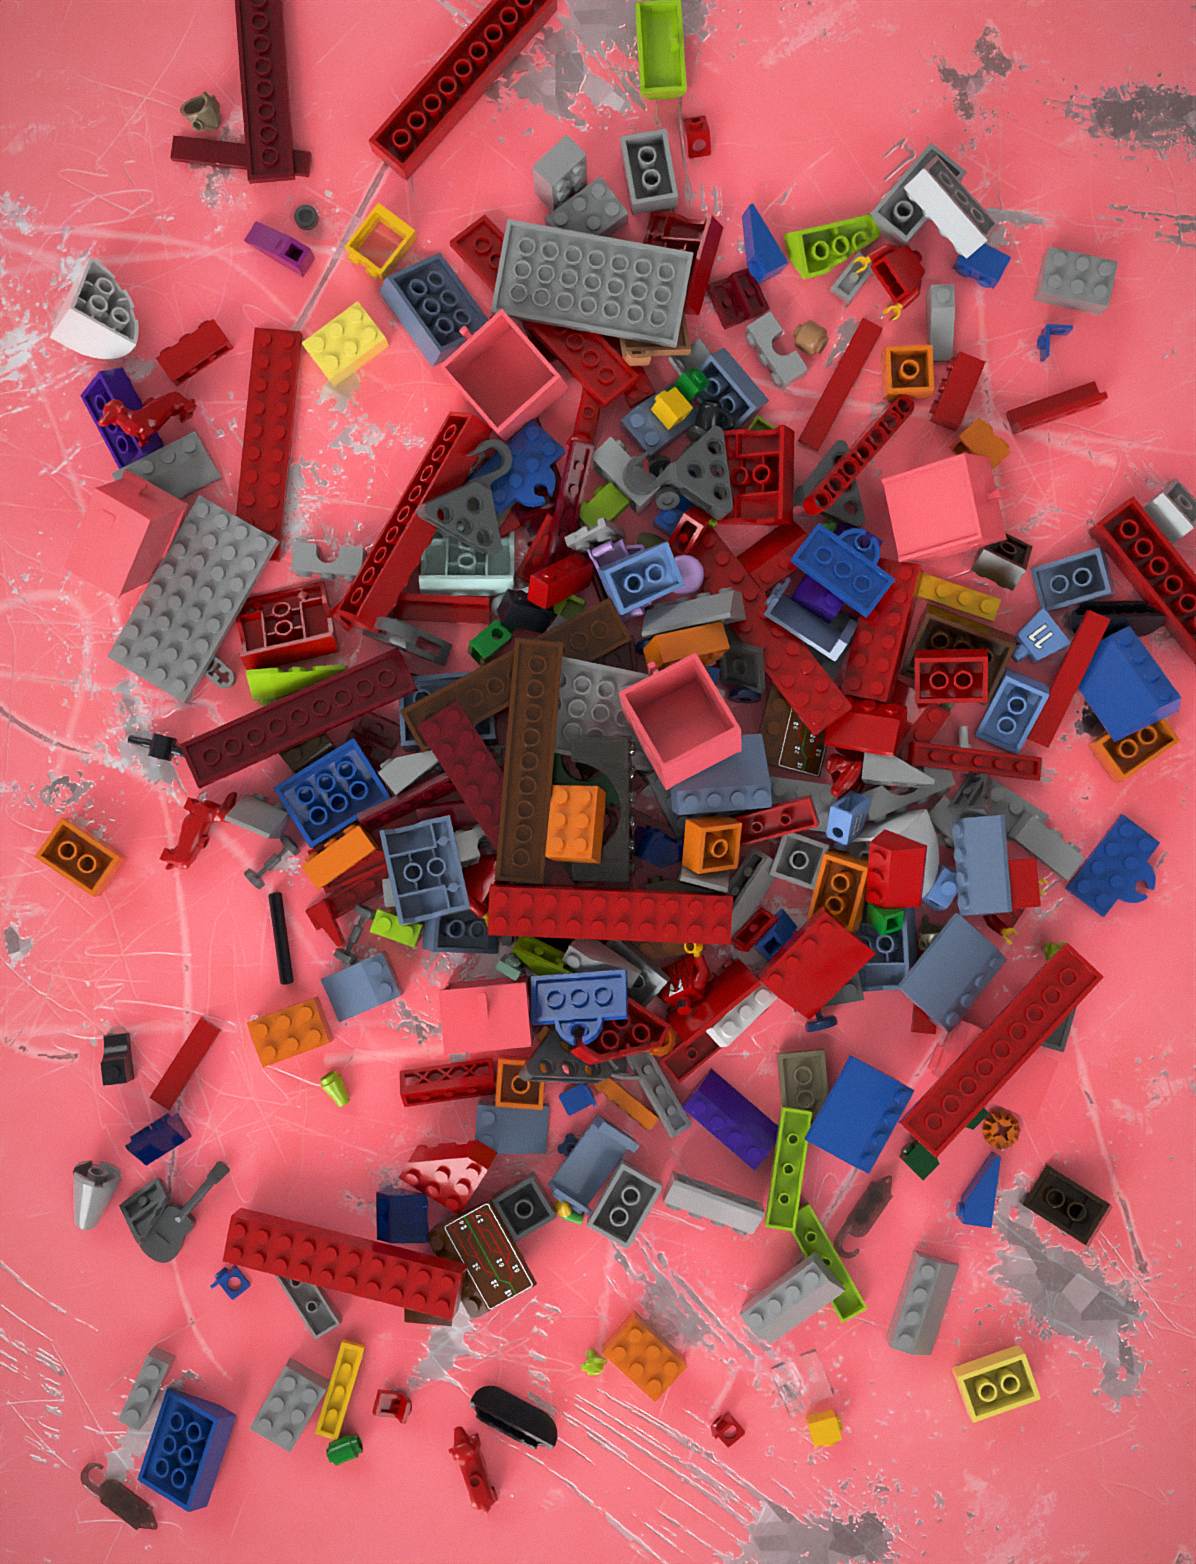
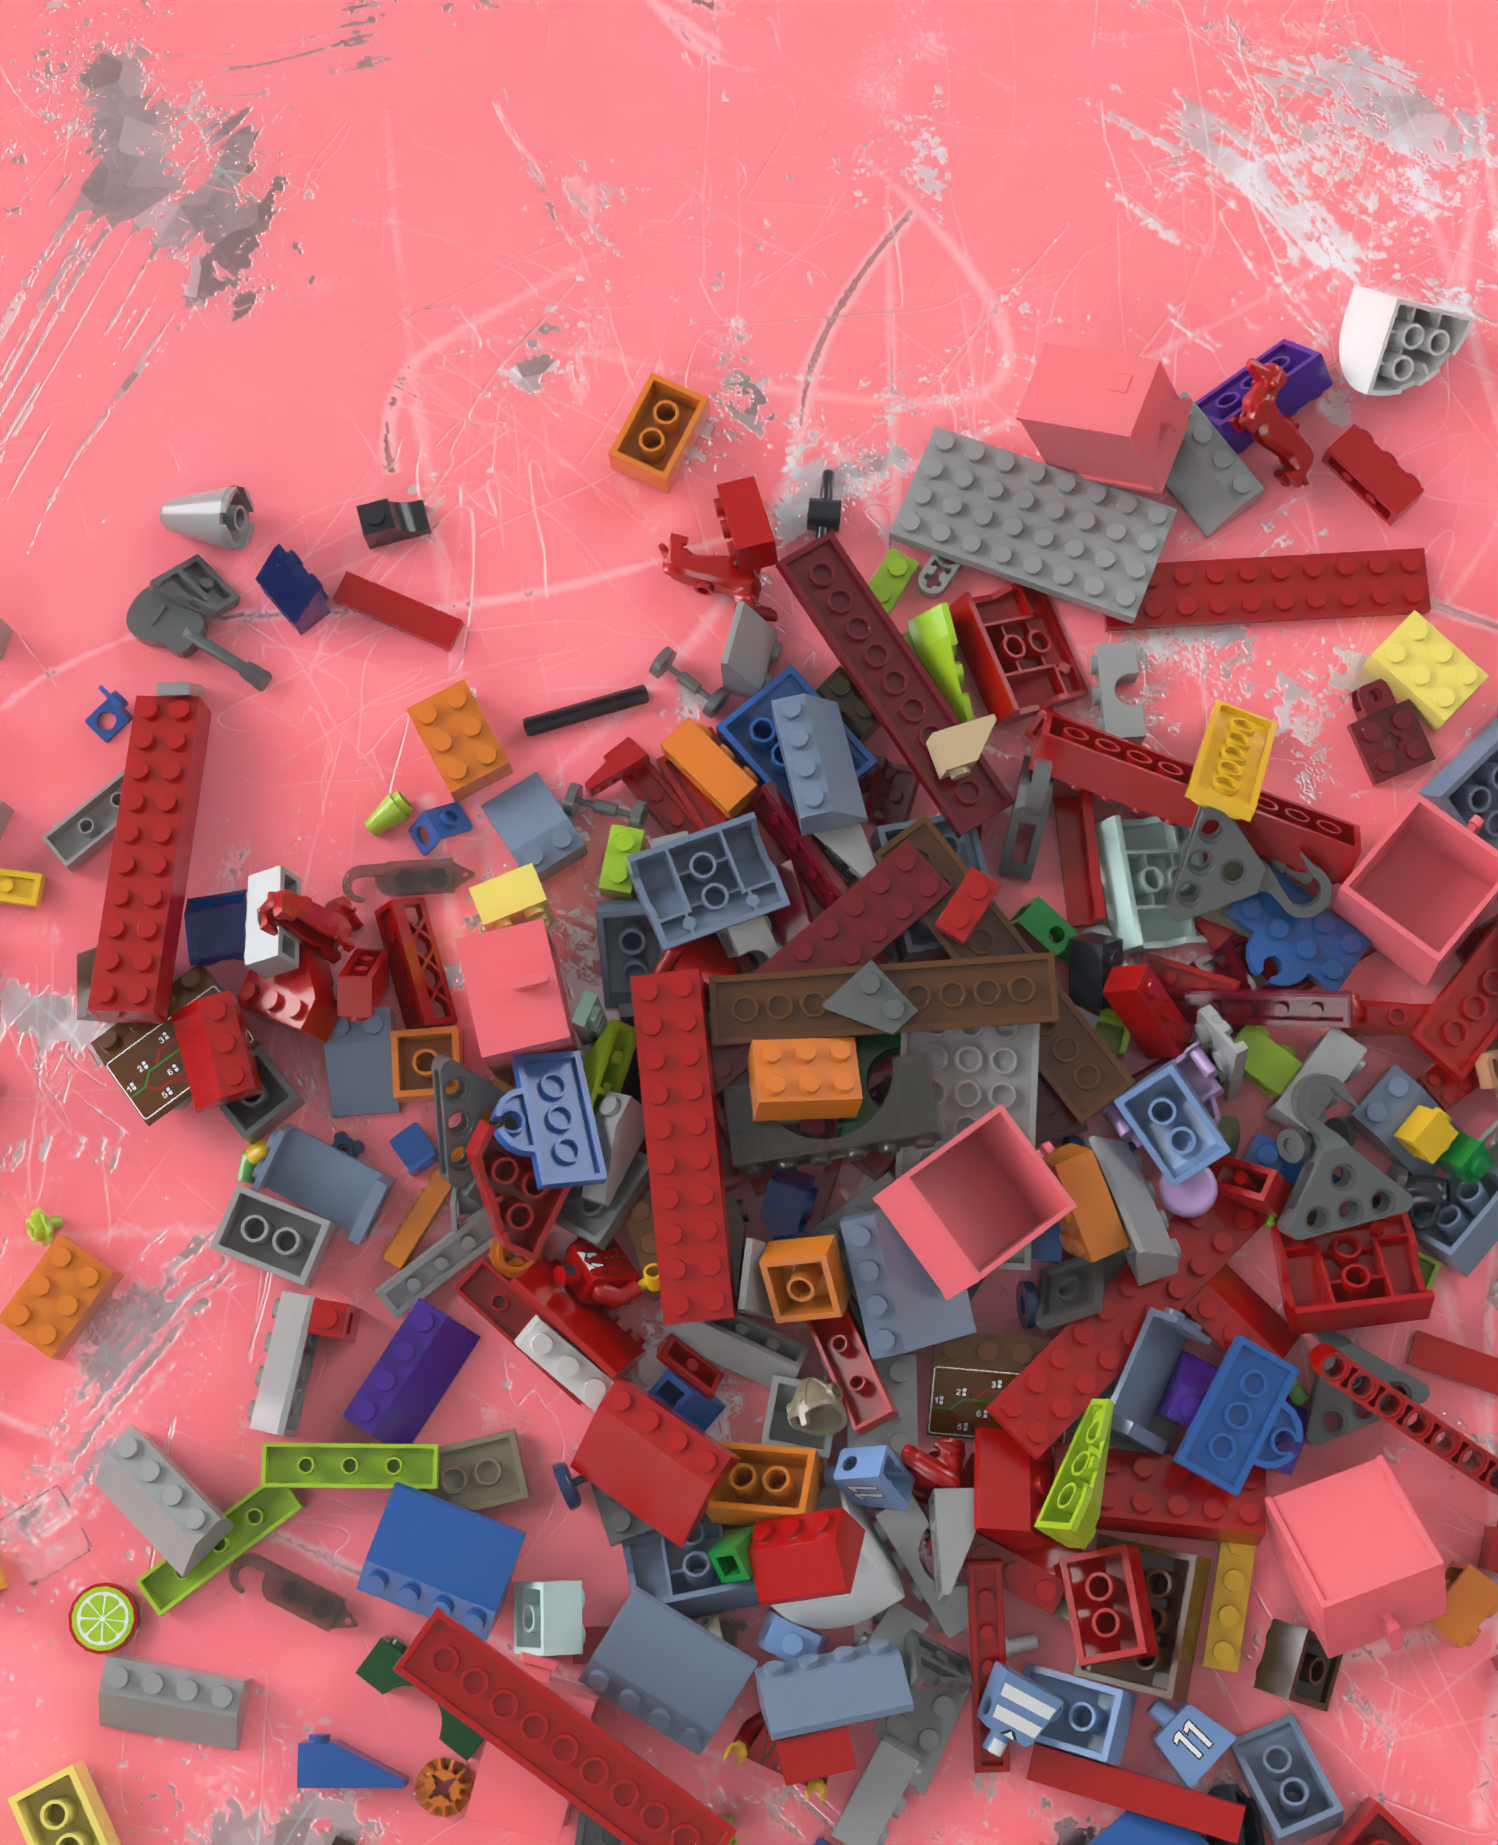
camera: 85 degrees right, 10 degrees down
none -> tile [68,1582,140,1655]
none -> light grey tile [156,682,204,698]
none -> red slope [171,989,263,1113]
none -> arch [244,865,301,978]
none -> red animal [256,889,364,964]
none -> red brick [307,1298,362,1343]
none -> red brick [337,948,390,1022]
none -> clear smoke plate [342,858,475,903]
none -> blue bracket [408,802,473,856]
none -> light yellow brick [469,863,556,932]
none -> light aqua slope [513,1580,586,1656]
none -> red brick [713,476,778,573]
none -> sand blue slope [771,693,868,836]
none -> dark tan helmet [786,1377,848,1436]
none -> dark grey wing [822,960,918,1036]
none -> lime plate [869,548,920,615]
none -> tan slope [926,714,997,780]
none -> red brick [935,866,1001,947]
none -> medium blue torso [977,1660,1064,1757]
none -> lime wedge [1034,1399,1114,1549]
none -> yellow plate [1185,699,1278,822]
none -> dark red plate [1346,679,1436,786]

